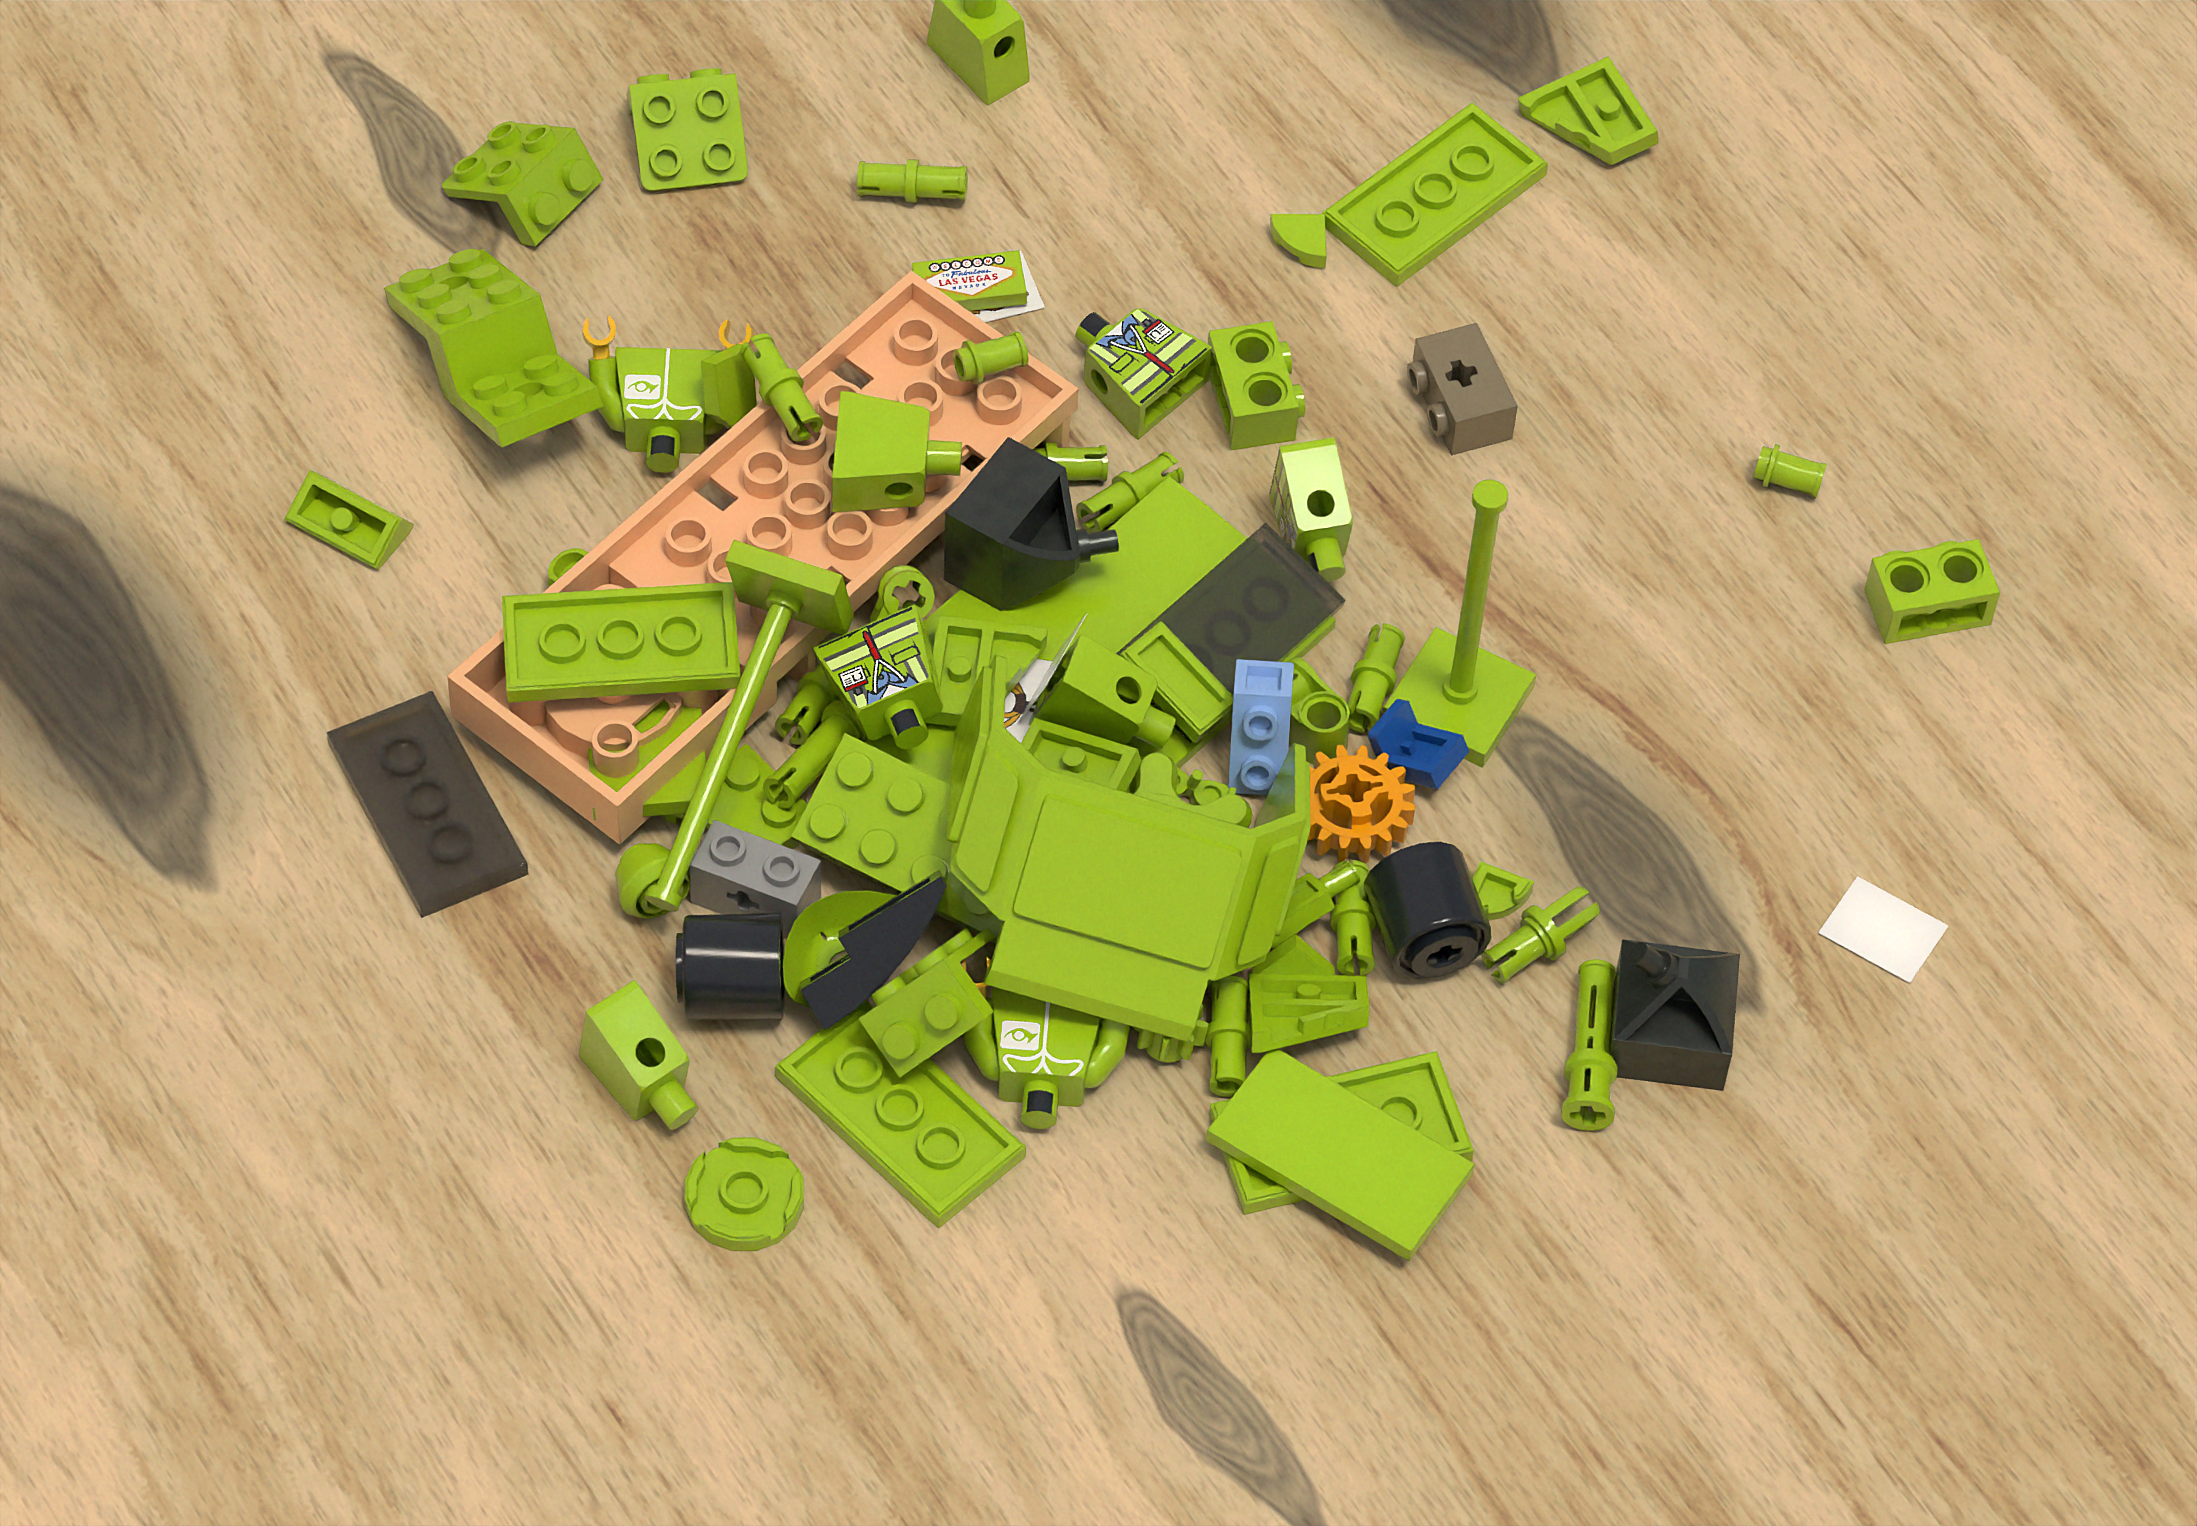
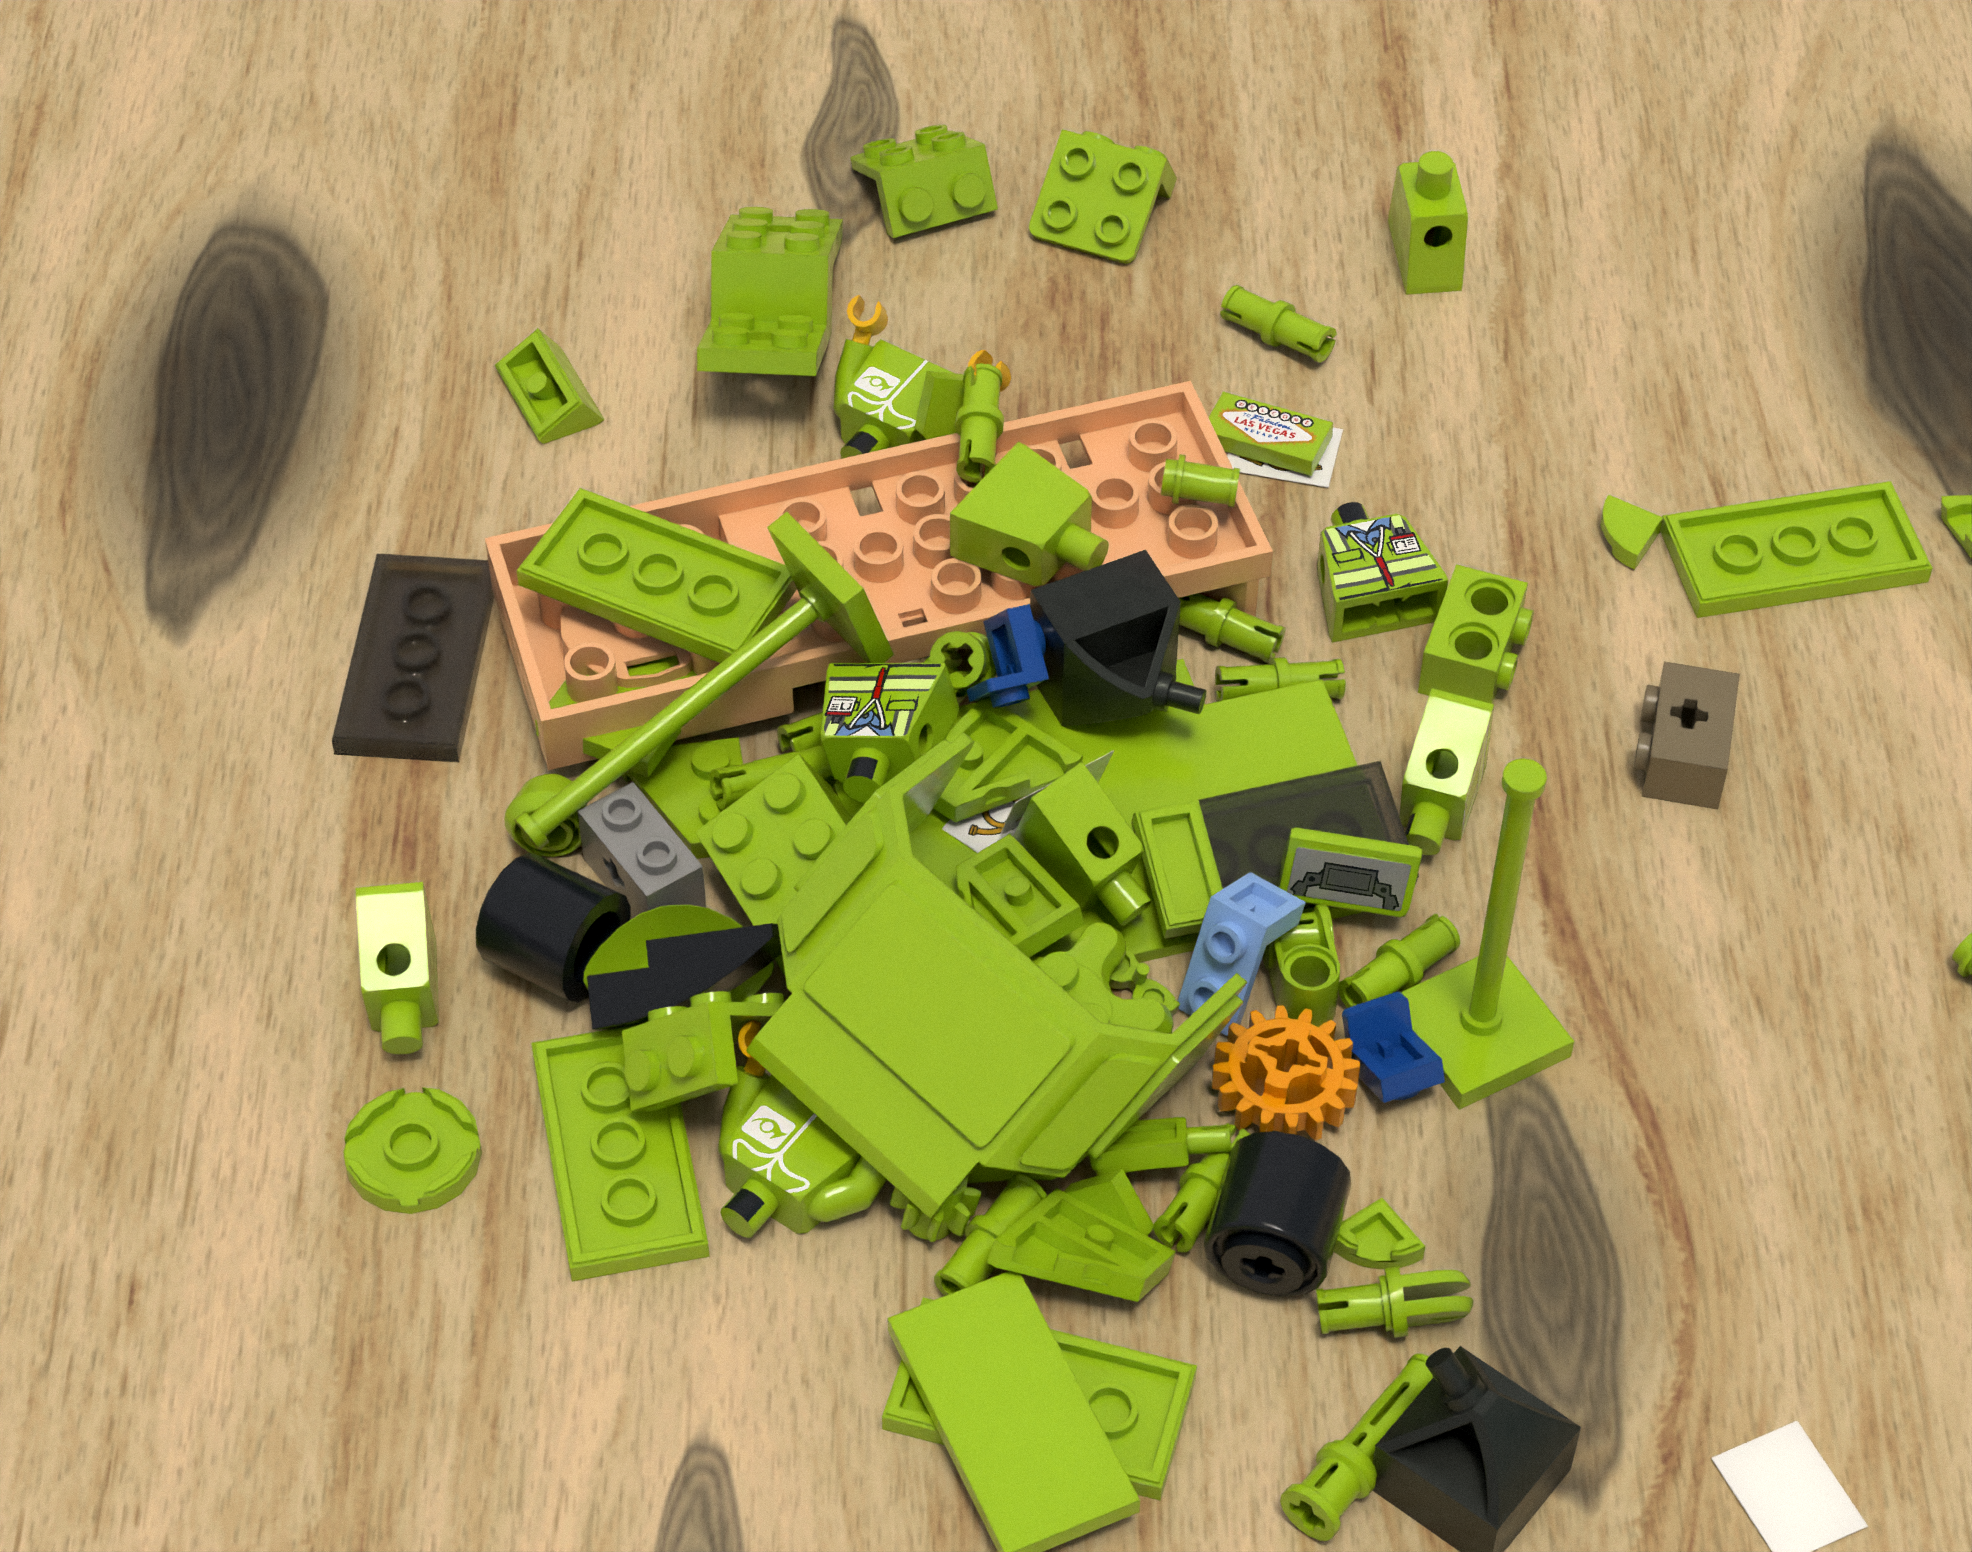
camera: 35 degrees right, 5 degrees down
none -> blue bracket [967,604,1049,709]
none -> slope [1278,827,1422,918]

